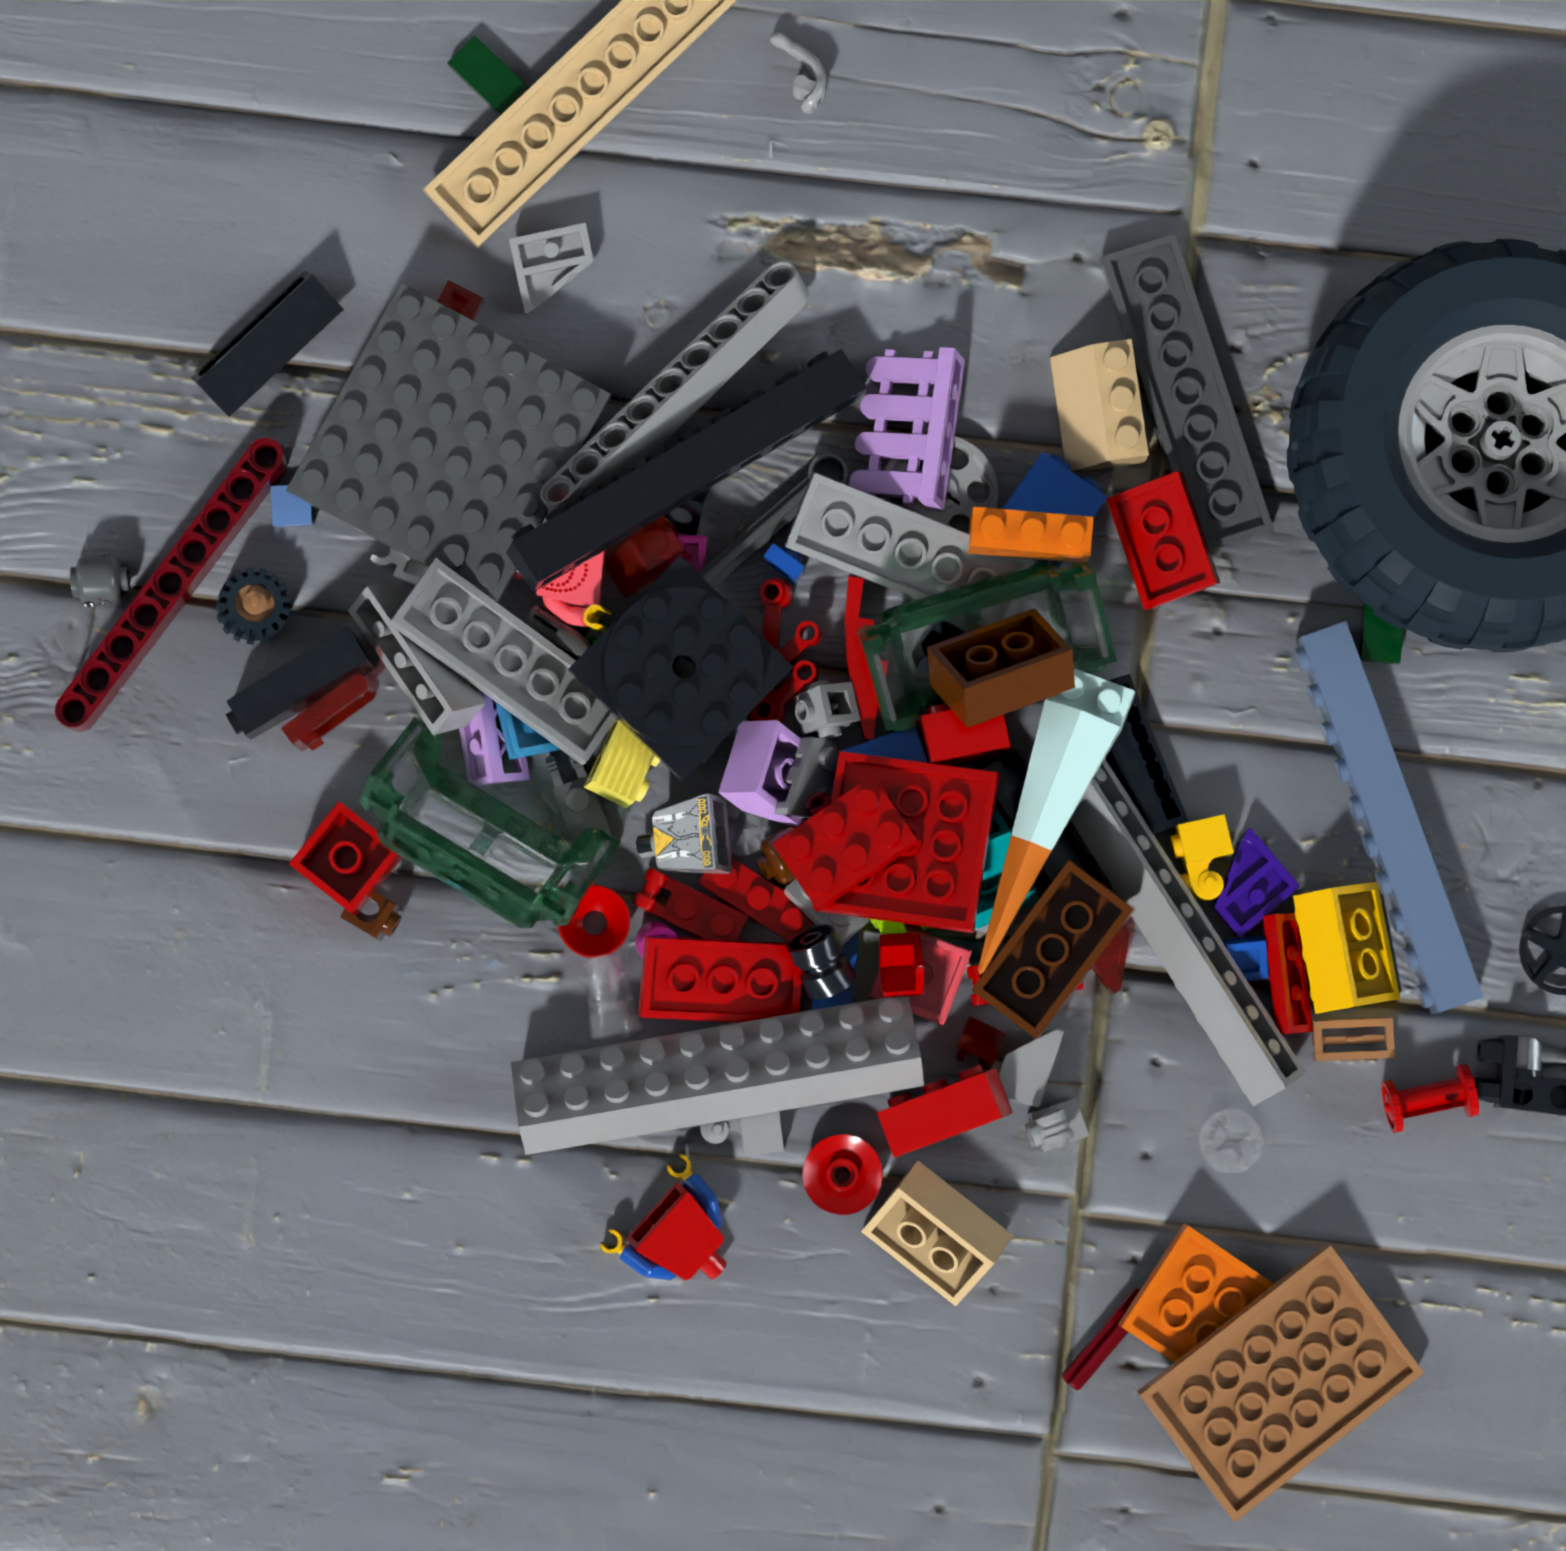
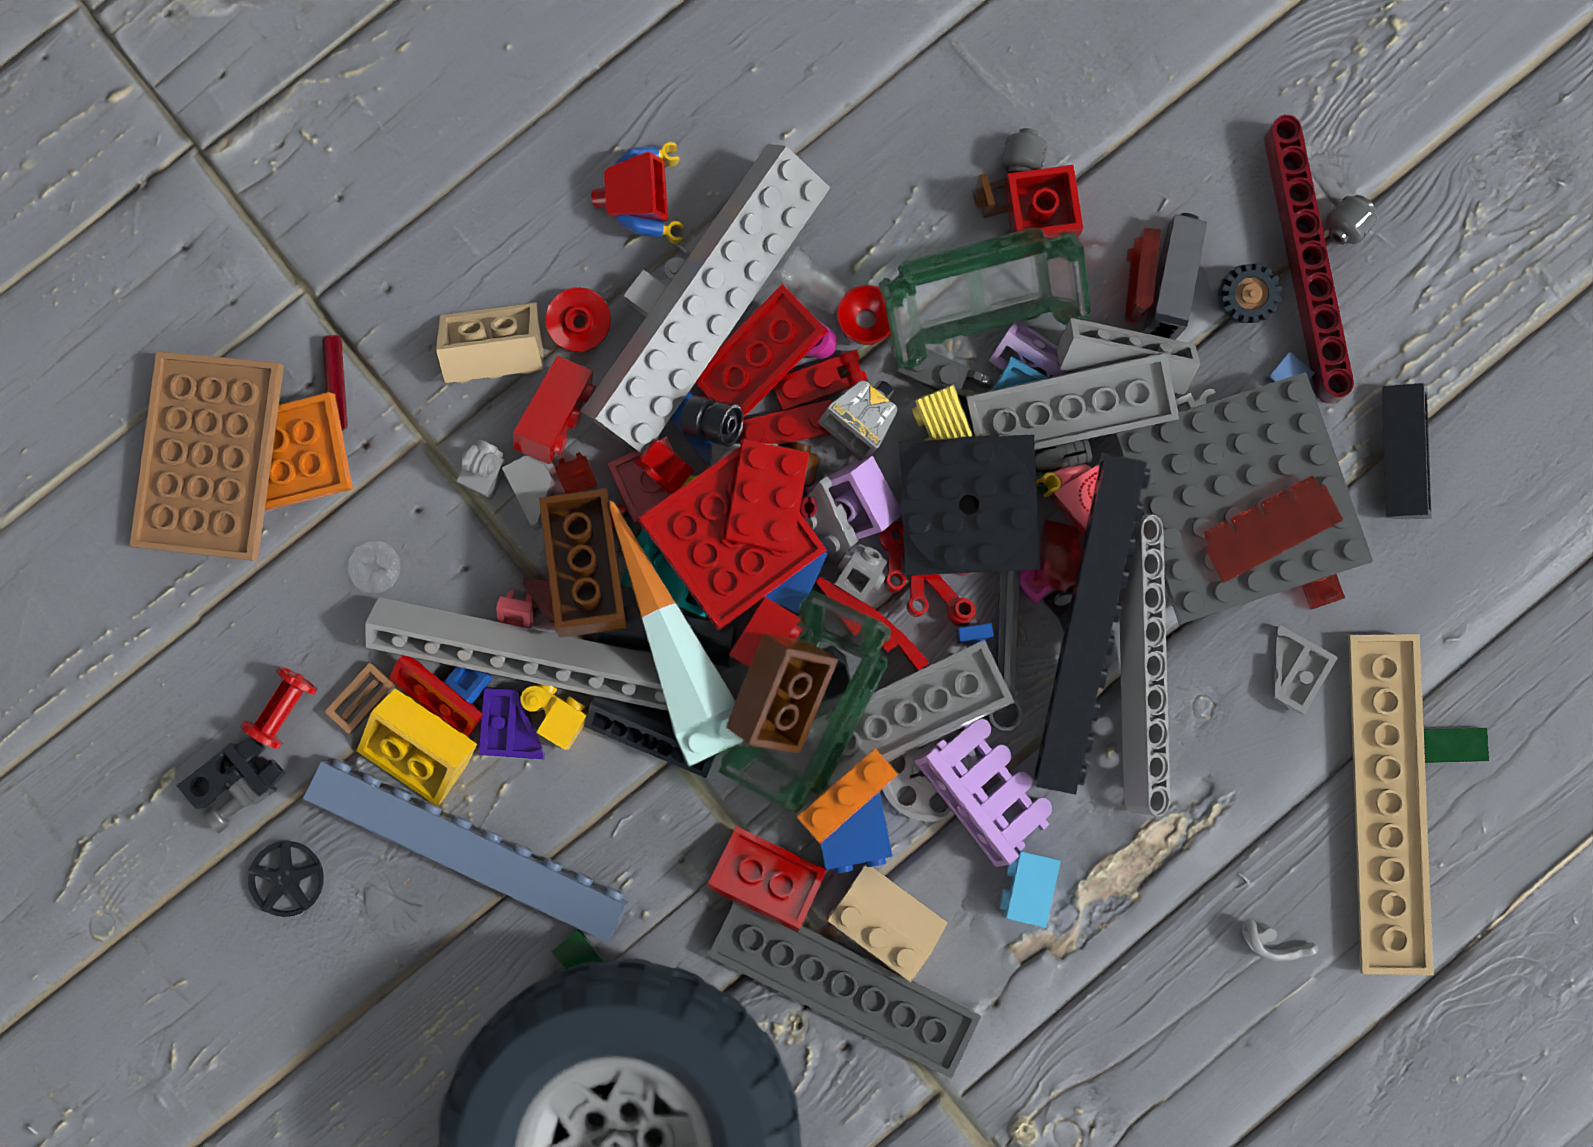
camera: 145 degrees right, 0 degrees up
none -> coral tile [496,590,533,629]
none -> medium azure brick [999,850,1061,928]
none -> dark grey head [1002,128,1047,173]
none -> clear red windscreen [1204,476,1343,583]

